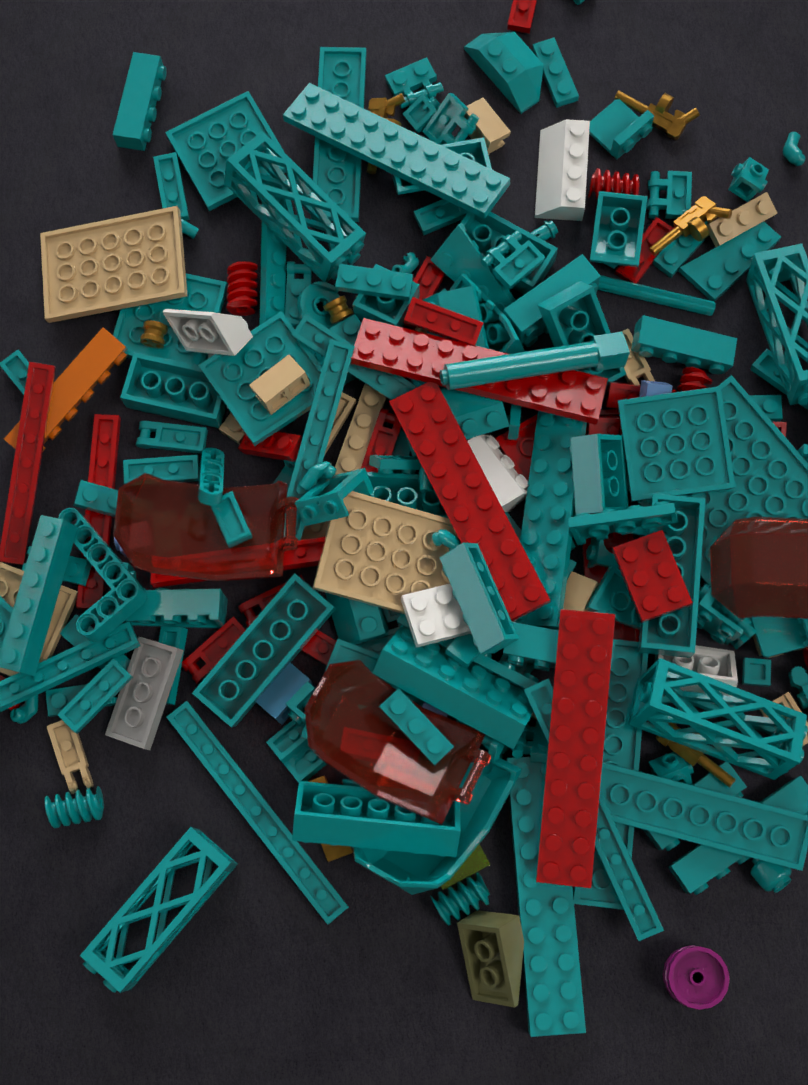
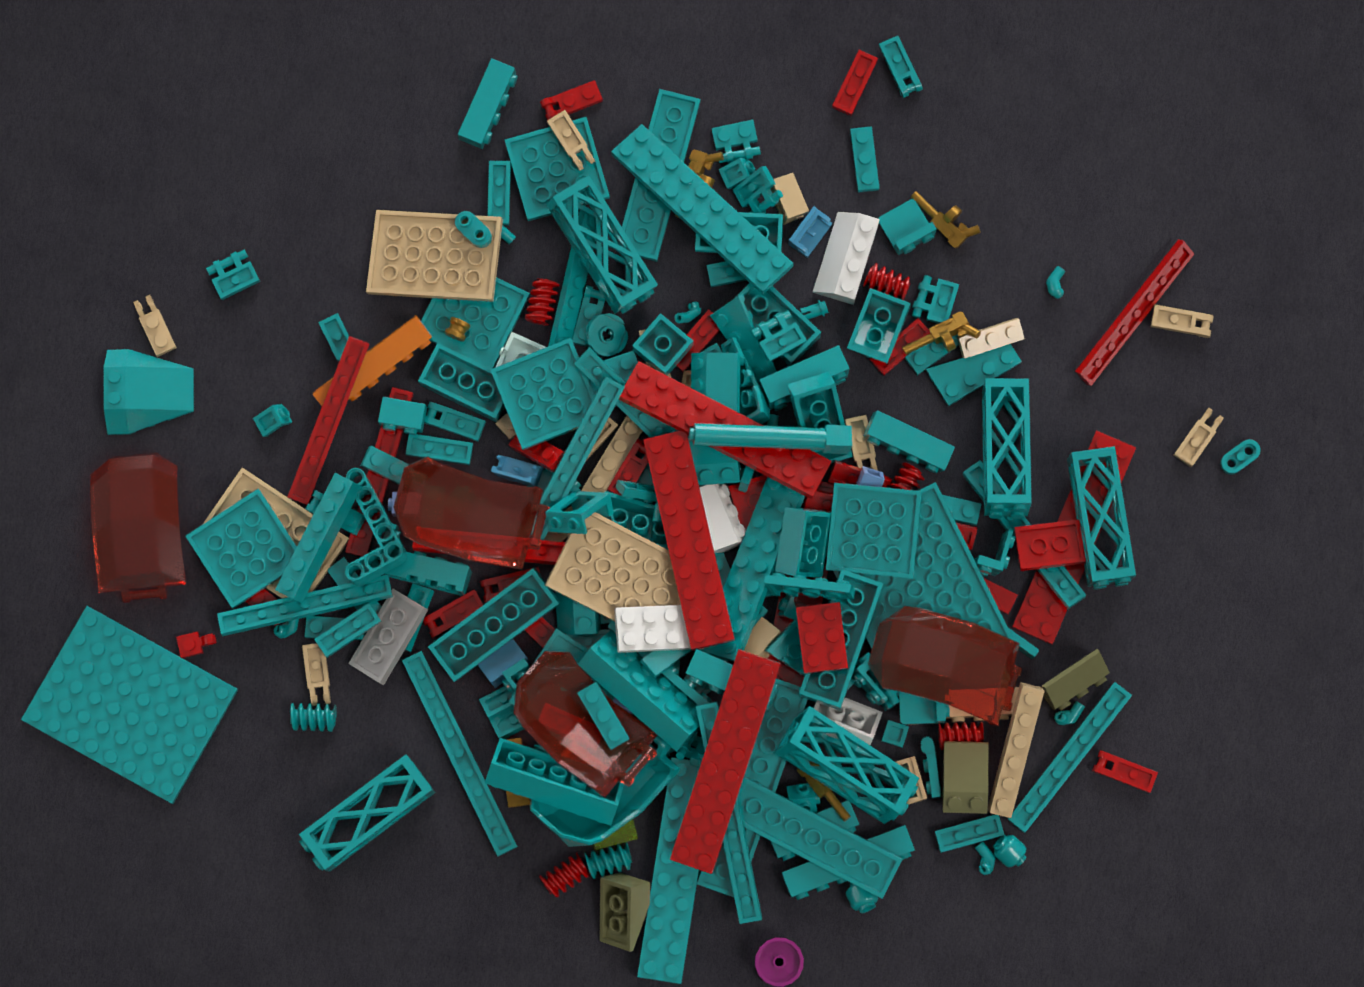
camera: 10 degrees right, 5 degrees up
white slope [163,309,253,356] -> none
teal beam [198,448,224,506] -> none
teal tile [211,491,253,548] -> none
tan hinge [249,355,311,415] -> none
teal arm [299,461,336,491] -> none
pearl gold wheel [323,295,353,324] -> none
teal plate [335,264,413,301] -> none
red plate [404,297,484,346] -> none
teal arm [432,529,460,551] -> none
teal brick [439,542,519,654] -> none
teal wedge [464,32,544,114] -> none
teal axle [598,275,716,316] -> none
teal brick [728,157,769,202] -> none
none -> teal brick [378,397,427,435]
none -> teal plate [455,211,492,248]
none -> dark azure hinge [491,455,544,488]
none -> red piece [539,852,589,898]
none -> red plate [540,80,603,120]
none -> tan hinge [547,110,595,171]
none -> dark azure hinge [788,206,832,258]

